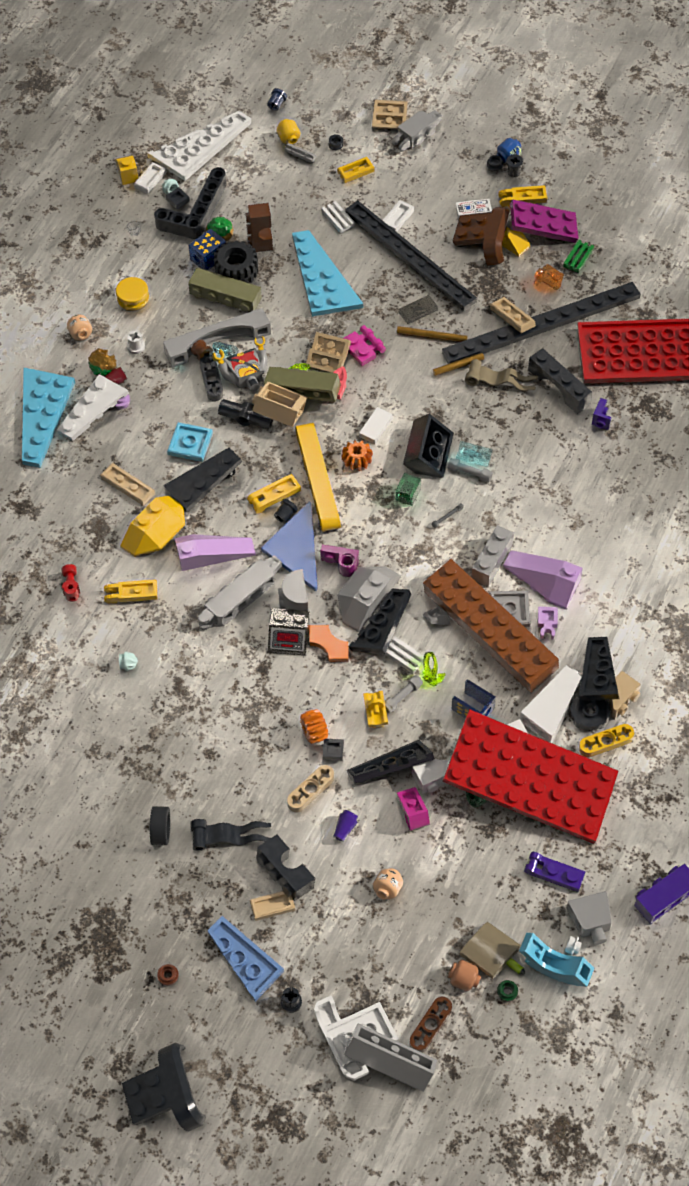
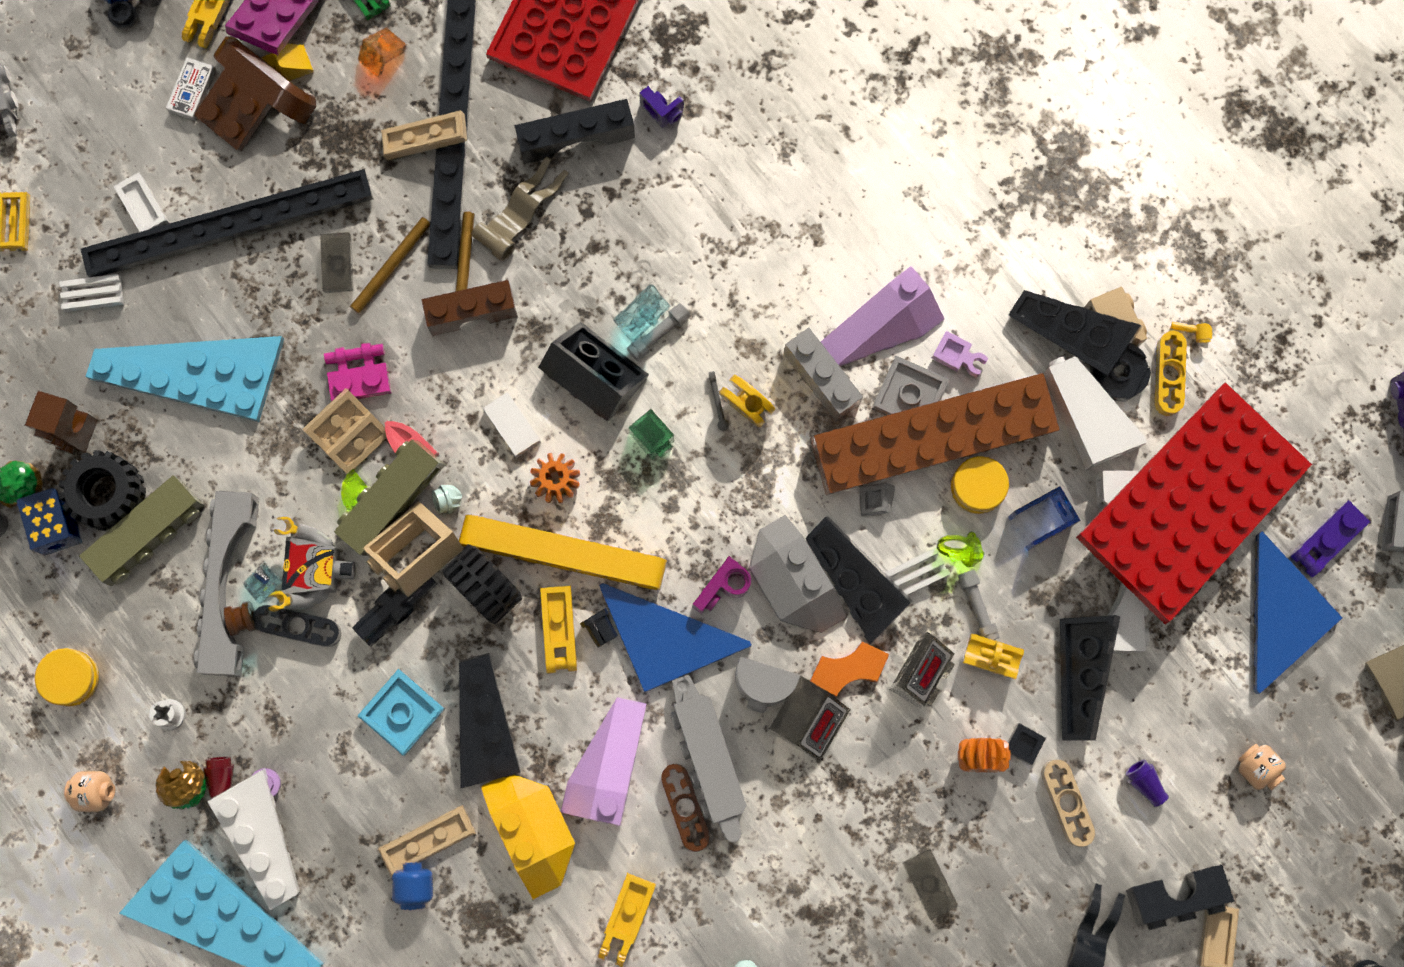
camera: 70 degrees left, 20 degrees up
dark pink plate [397,787,430,831] -> none
none -> blue head [392,862,433,910]
none -> reddish brown arch [421,280,518,337]
none -> light aqua plate [432,485,462,514]
none -> black tyre [442,544,522,625]
none -> reddish brown beam [661,764,709,852]
none -> yellow head [719,374,775,427]
none -> slope [889,632,955,708]
none -> clear smoke plate [902,849,959,920]
none -> yellow head [951,456,1009,514]
none -> yellow hand [1170,321,1213,343]
none -> blue tile [1253,531,1342,694]

